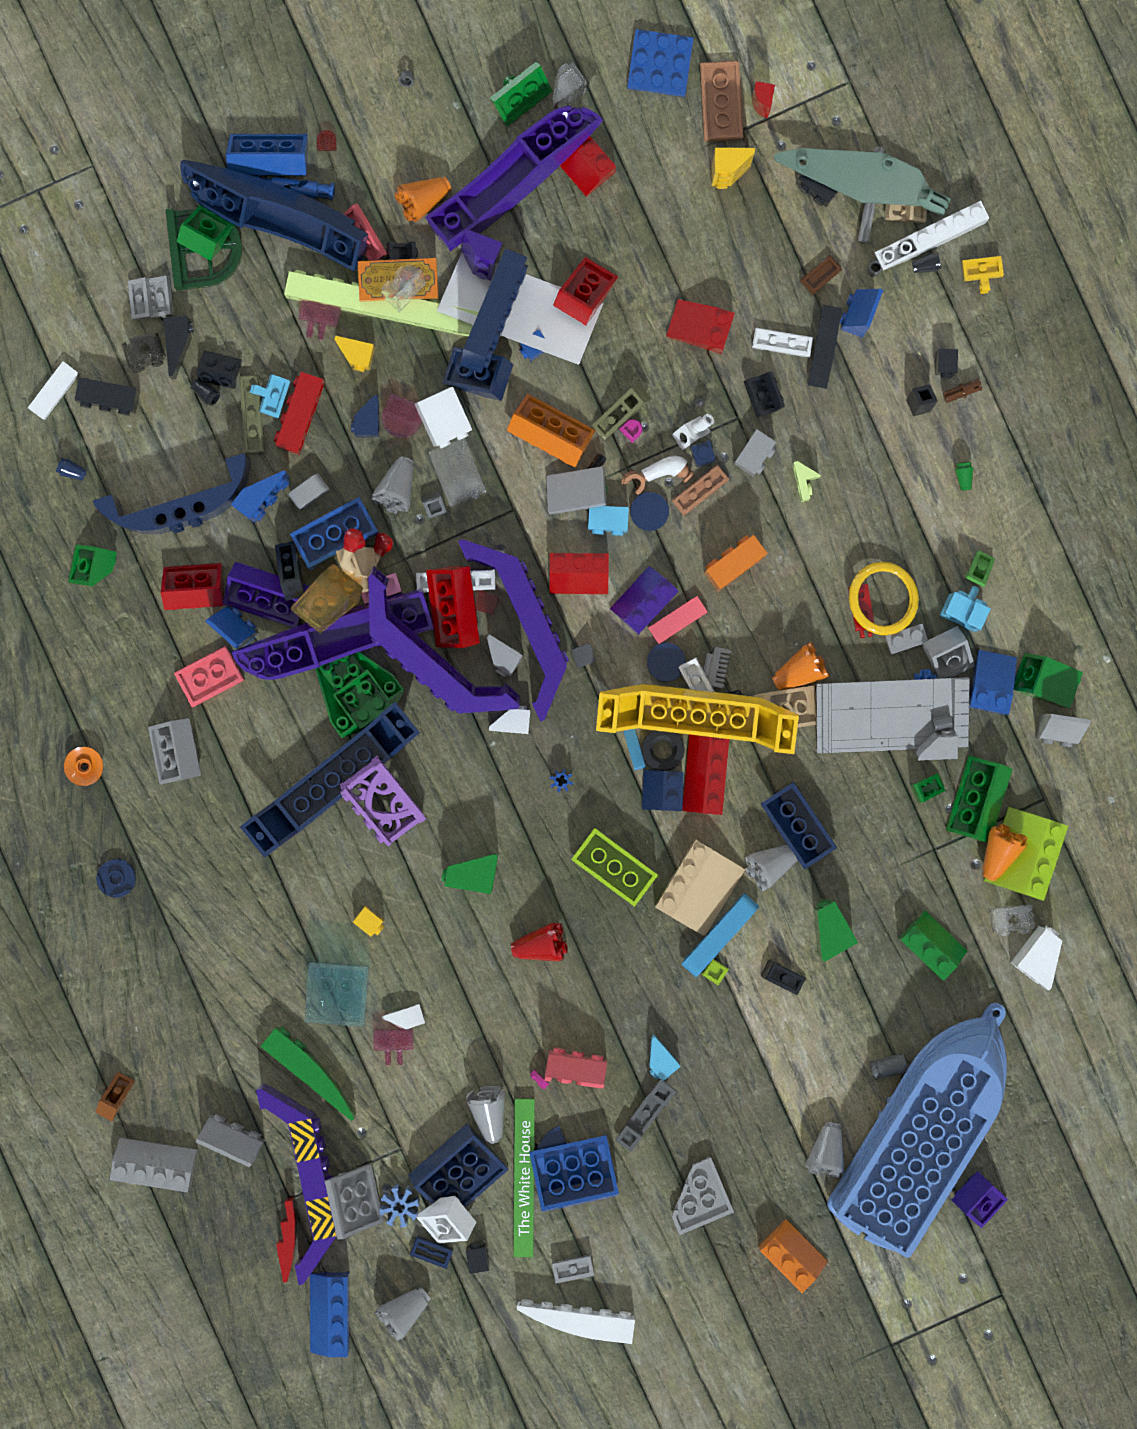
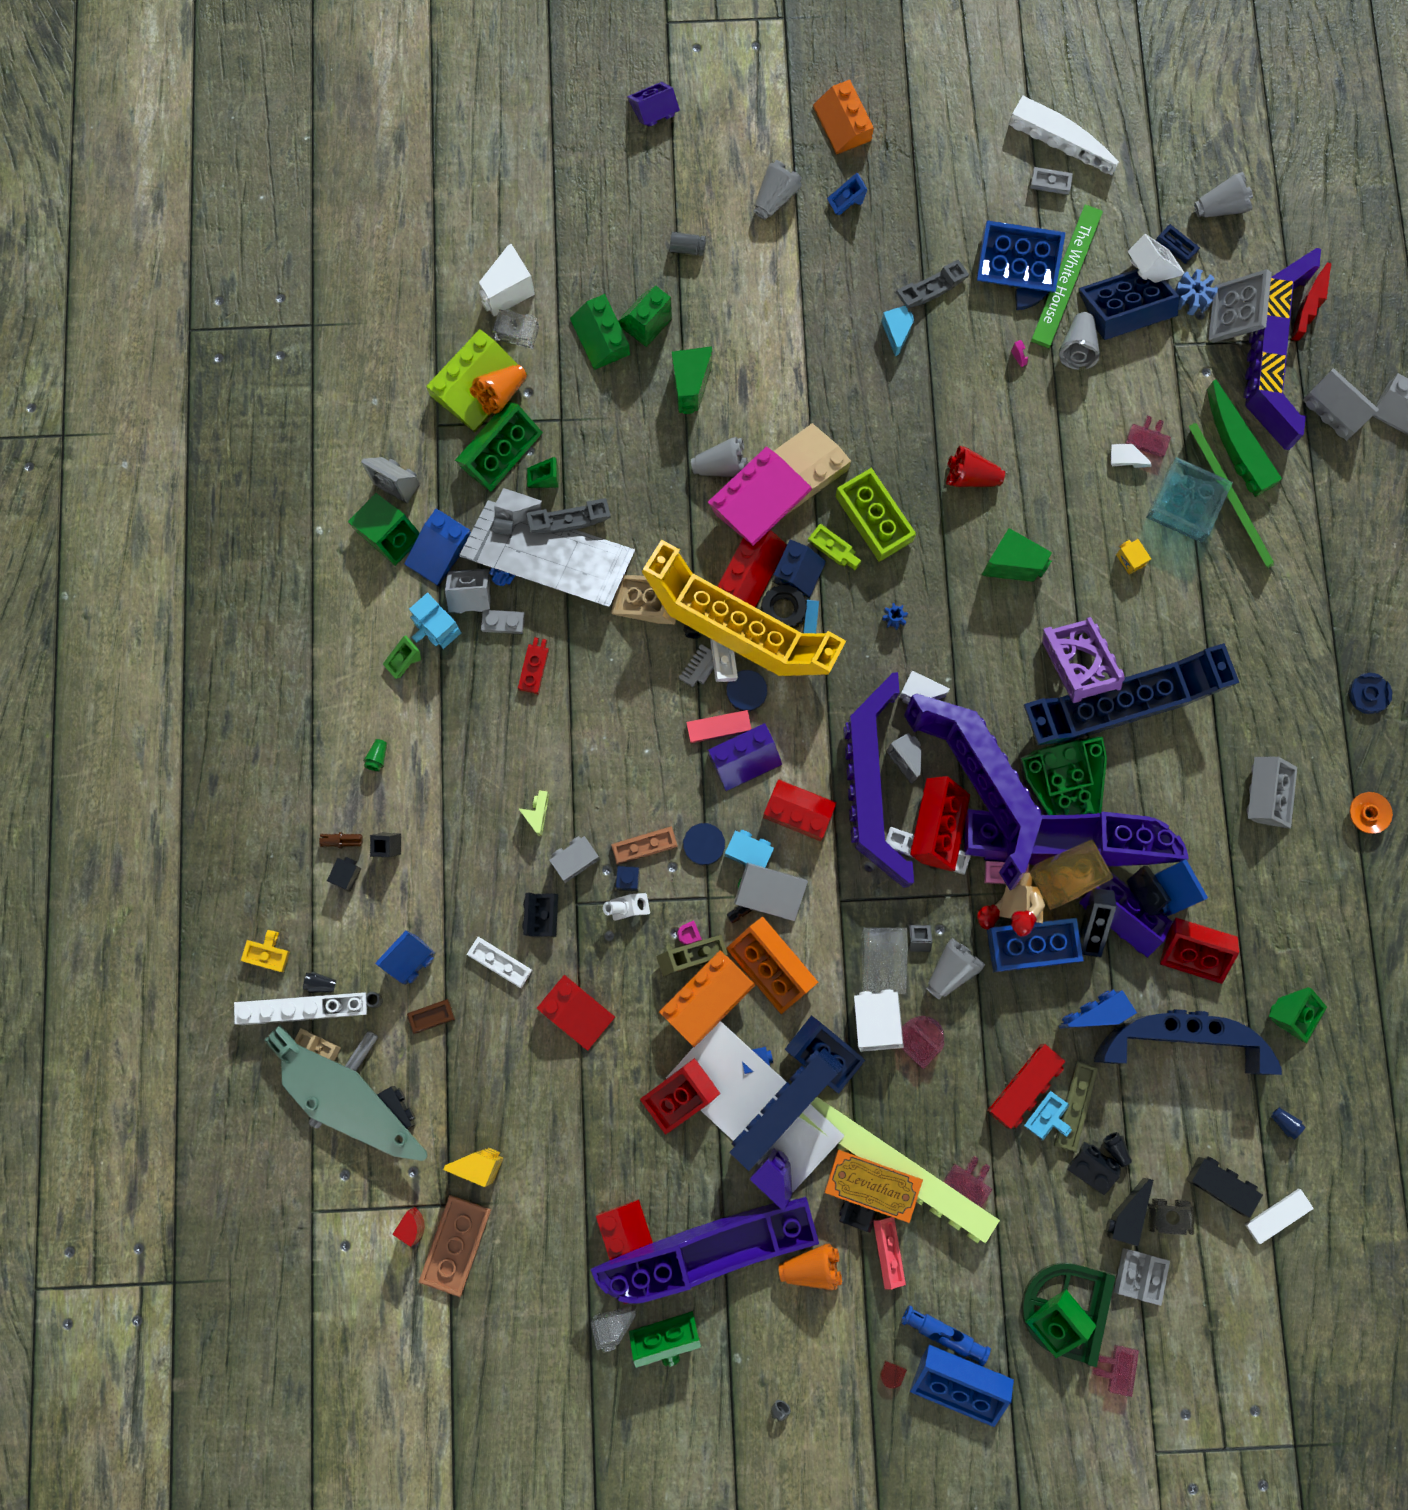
camera: 160 degrees left, 10 degrees down
coral tile [174,646,244,708] -> none
dark blue slope [180,160,369,271] -> none
light grey beam [288,473,330,511] -> none
blue slope [310,1272,350,1357] -> none
yellow slope [335,336,375,372] -> none
dark blue slope [351,395,380,438] -> none
clear slope [381,264,426,313] -> none
black brick [466,1242,490,1274] -> none
clear red tile [475,591,498,615] -> none
coral wedge [544,1048,607,1088] -> none
dark grey slope [572,643,596,668] -> none
white piece [621,456,694,495] -> none
blue plate [627,29,694,97] -> none
light grey plate [672,1156,734,1235] -> none
dark azure beam [681,893,760,977] -> none
lime tile [702,959,729,985] -> none
orange brick [704,535,768,592] -> none
dark blue slope [761,781,837,870] -> none
black slope [761,959,806,995] -> none
orange cone [772,642,829,691] -> none
black slope [808,305,842,389] -> none
medium blue piece [827,1003,1007,1258] -> none
yellow wedge [849,561,919,635] -> none
none -> dark grey slope [526,498,611,533]
none -> green slope [618,285,672,347]
none -> orange slope [659,951,755,1047]
none -> dark pink slope [708,446,812,546]
none -> lime hinge [807,524,861,570]
none -> blue slope [827,173,868,216]
none -> clear pink hinge [1093,1345,1139,1397]
none -> black bracket [1126,866,1172,916]
none -> bright green tile [1189,423,1275,569]

